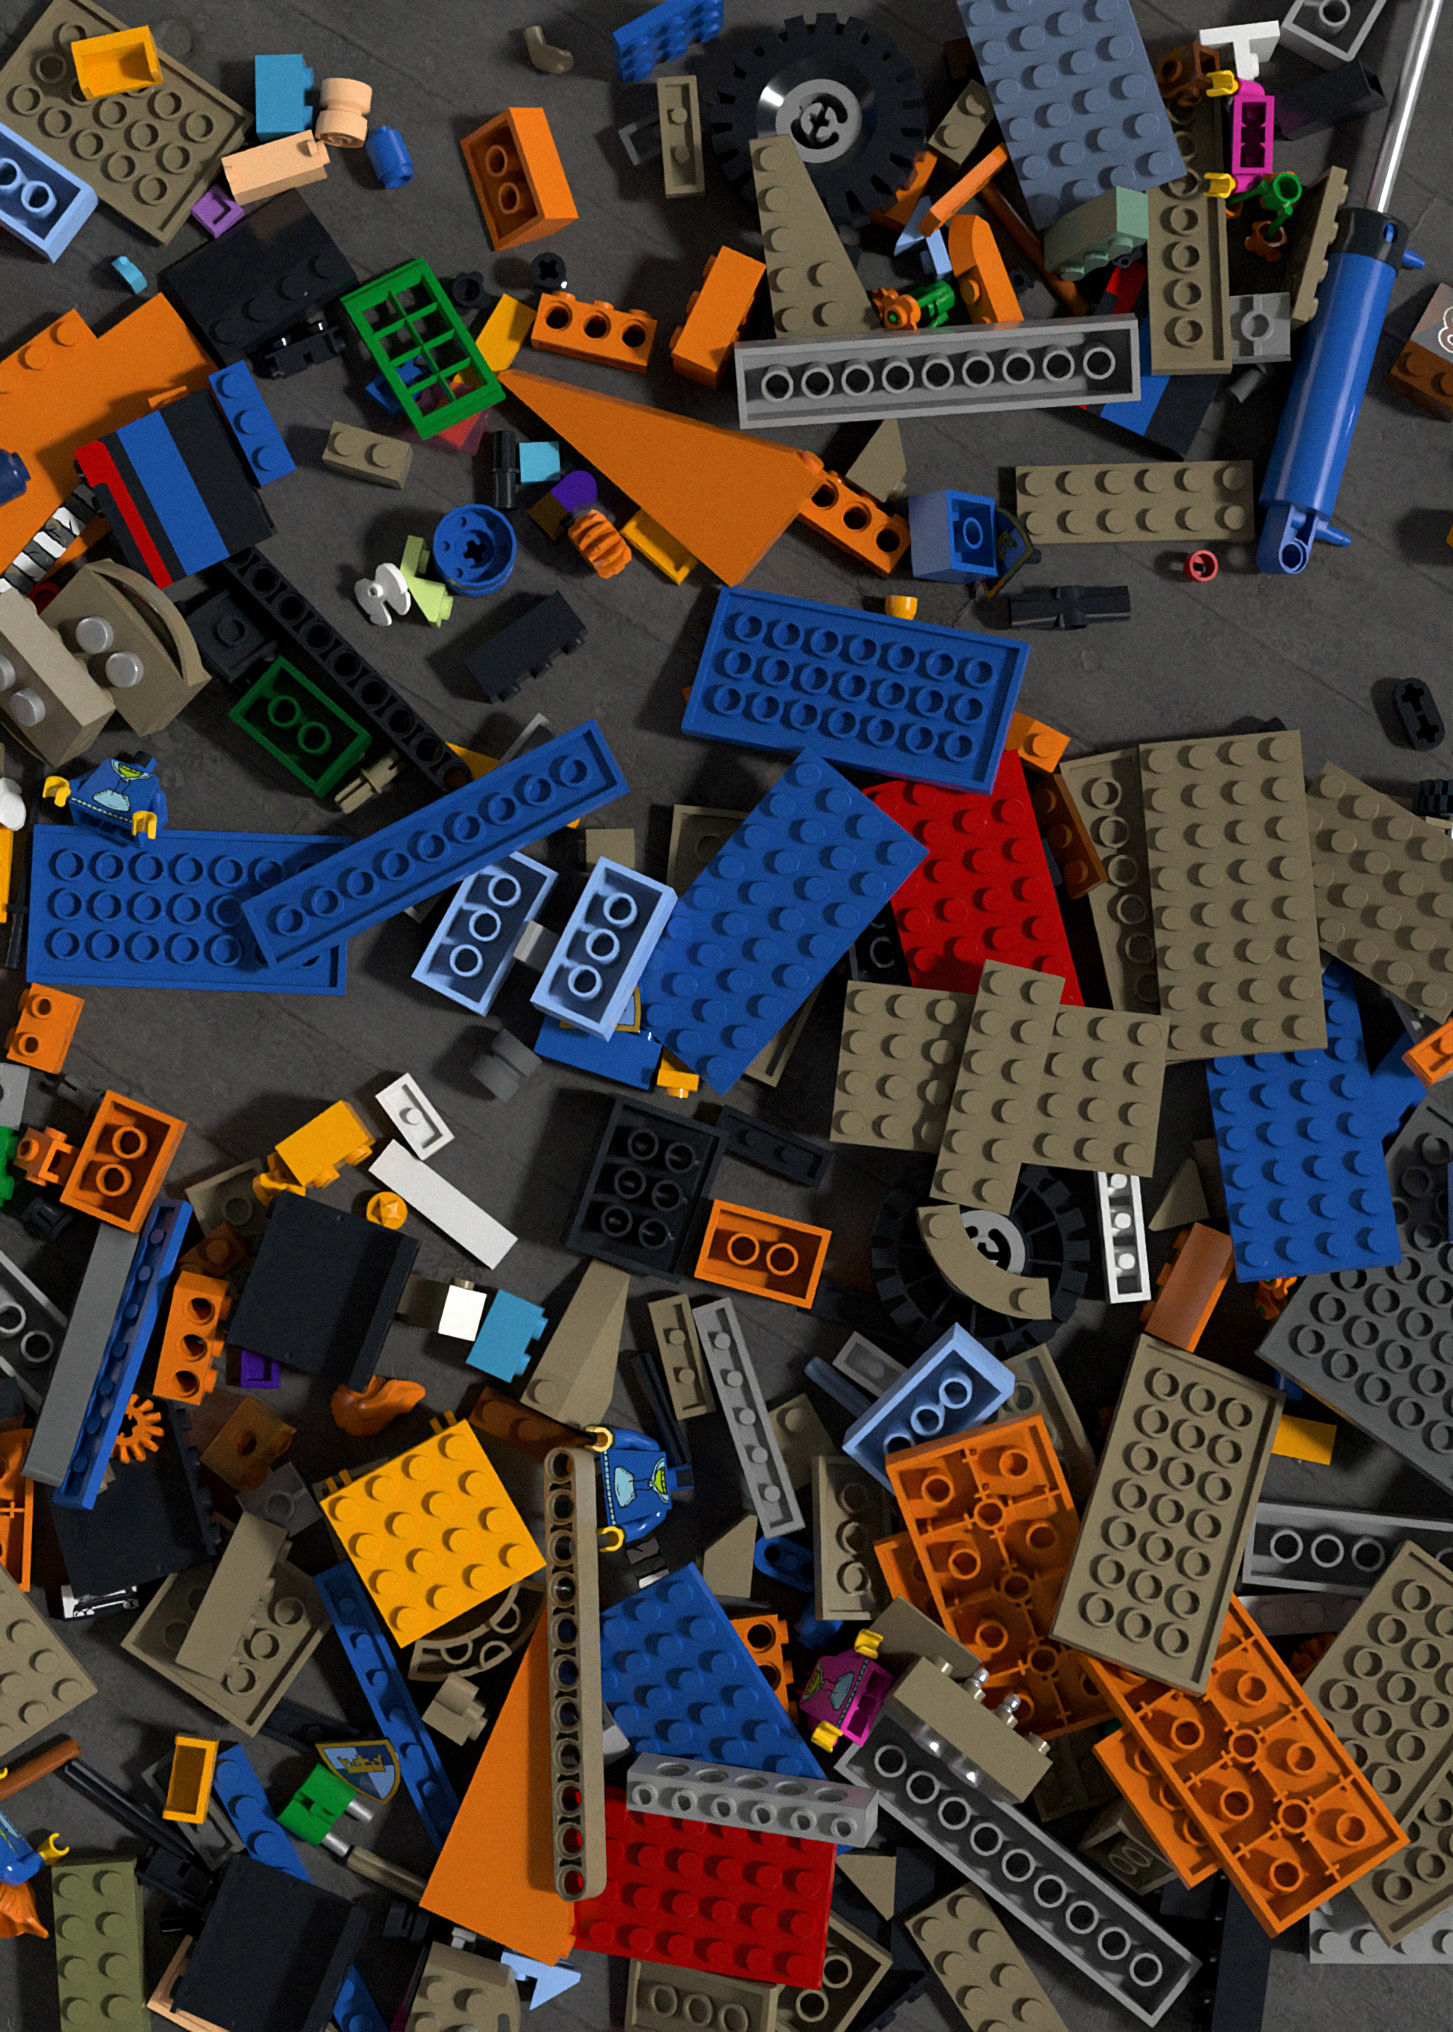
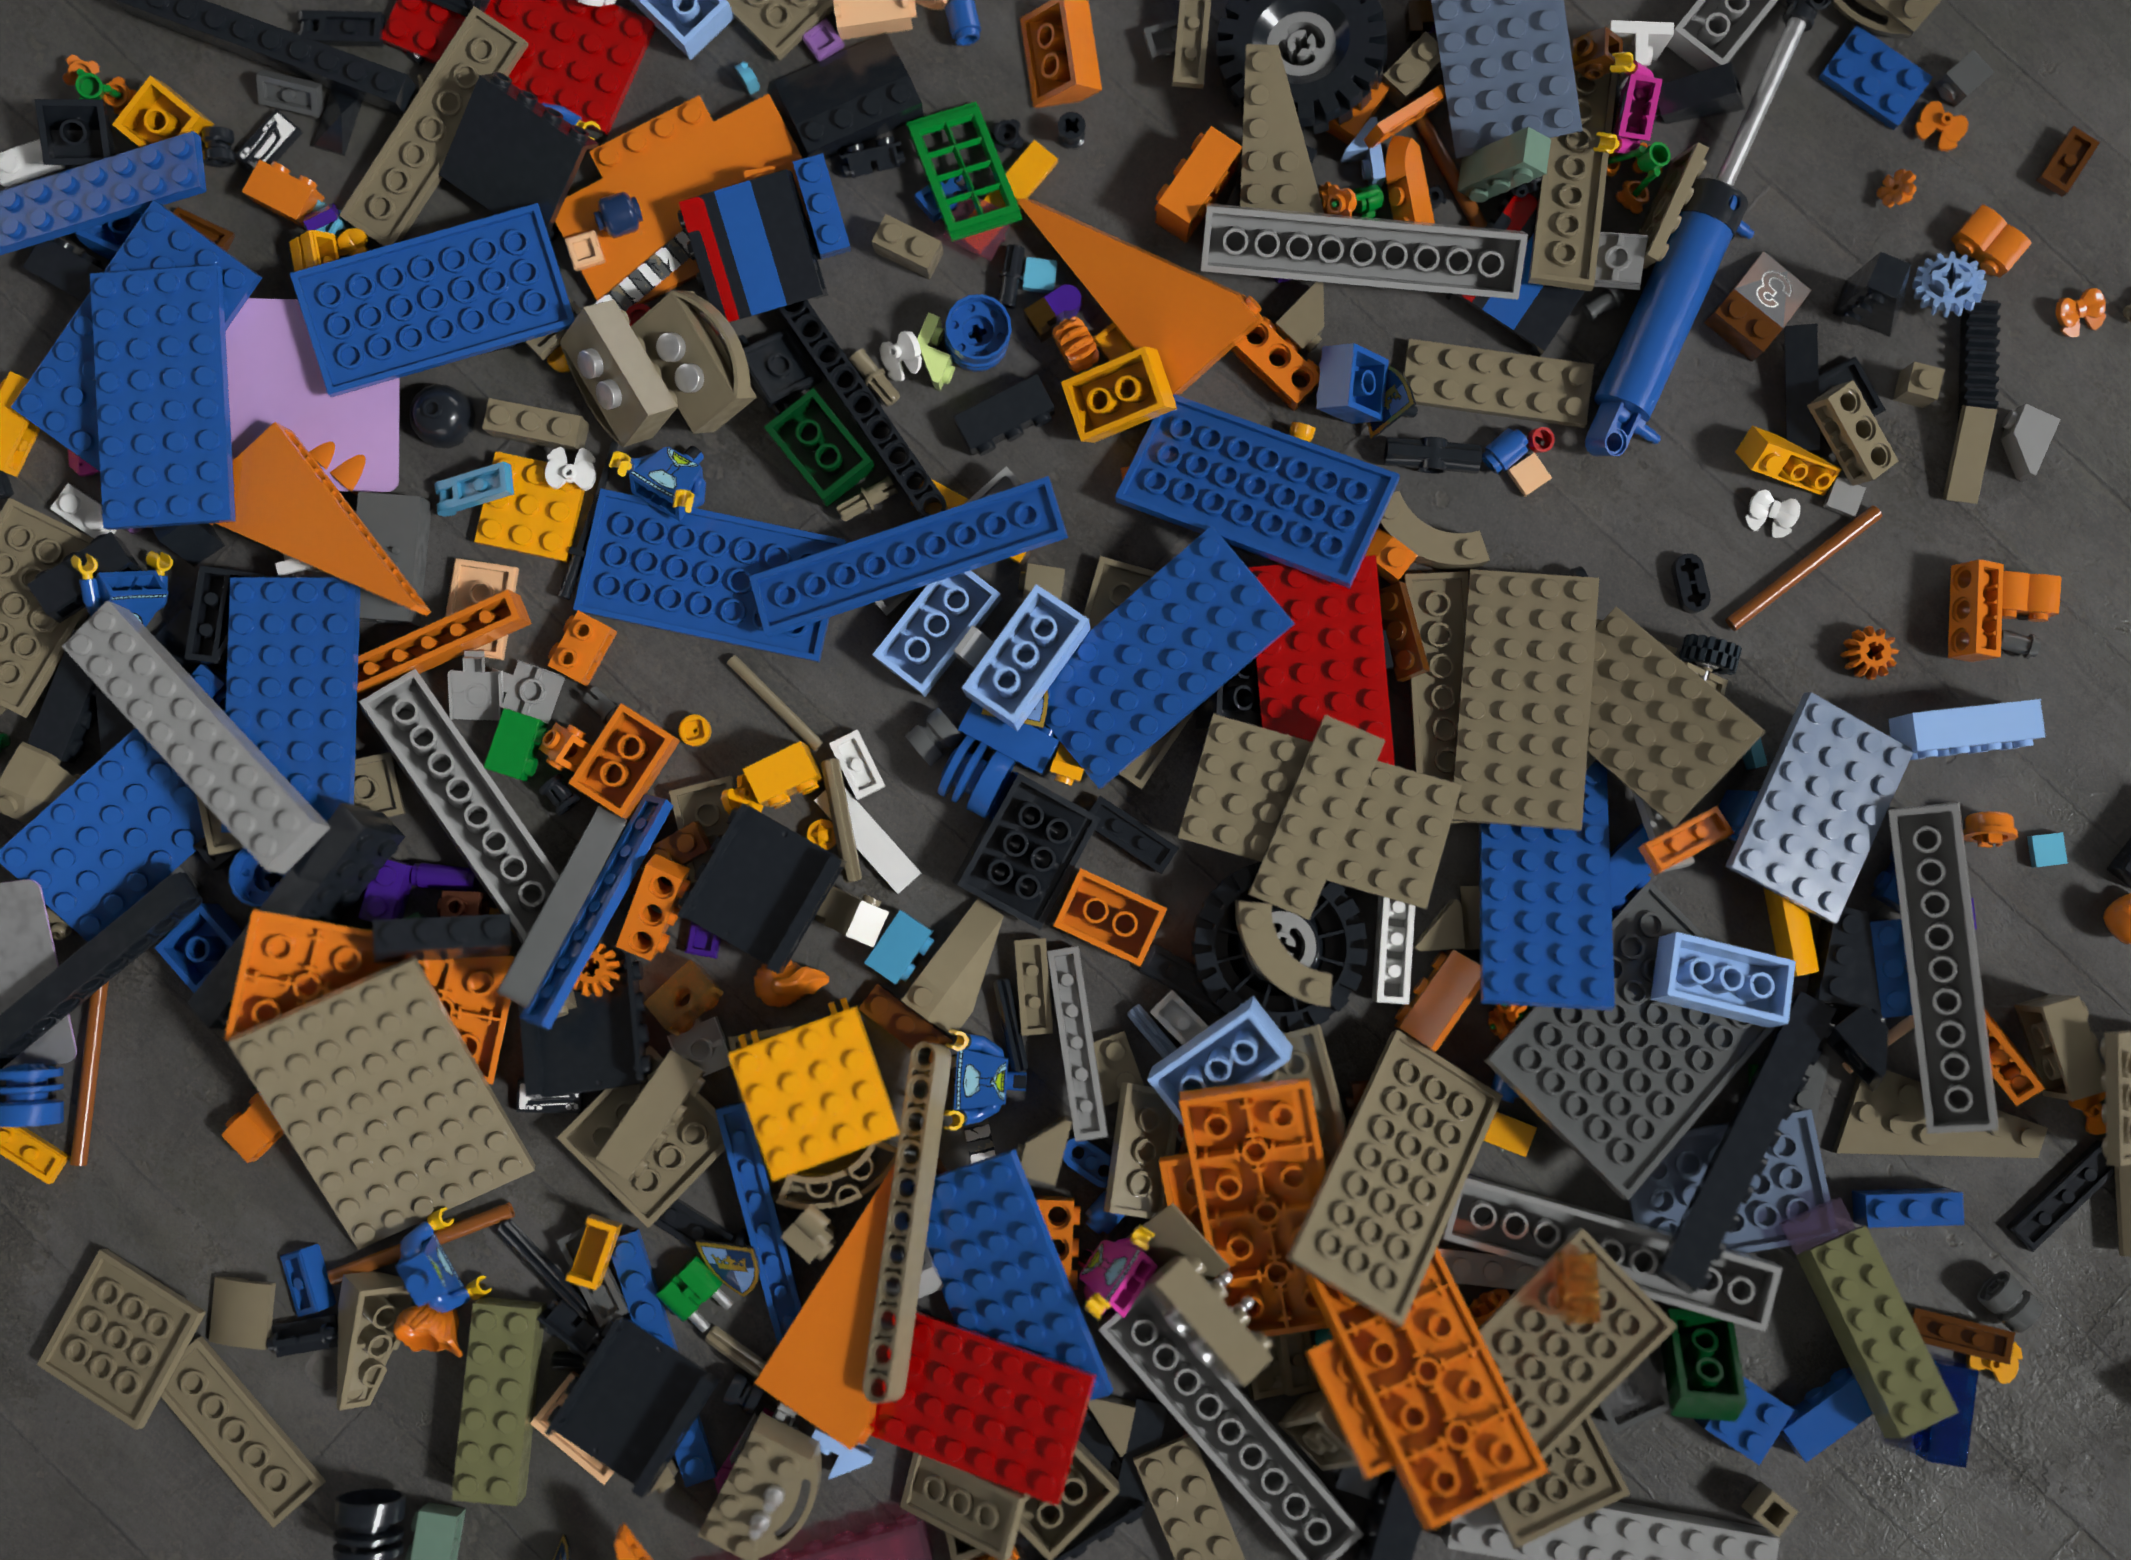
camera: 10 degrees right, 0 degrees up
orange brick [531,291,658,375] -> none
light grey brick [626,1752,879,1848] -> none
none -> light orange tile [678,714,712,747]
none -> dark tan bar [727,655,824,751]
none -> dark tan axle [821,758,862,883]
none -> dark tan axle [849,349,900,407]
none -> blue wheel [937,735,1016,819]
none -> light orange brick [1061,346,1177,443]
none -> dark tan brick [1378,491,1490,571]
none -> blue brick [1482,428,1529,474]
none -> light nougat tile [1507,452,1552,497]
none -> clear orange brick [1554,1251,1601,1324]

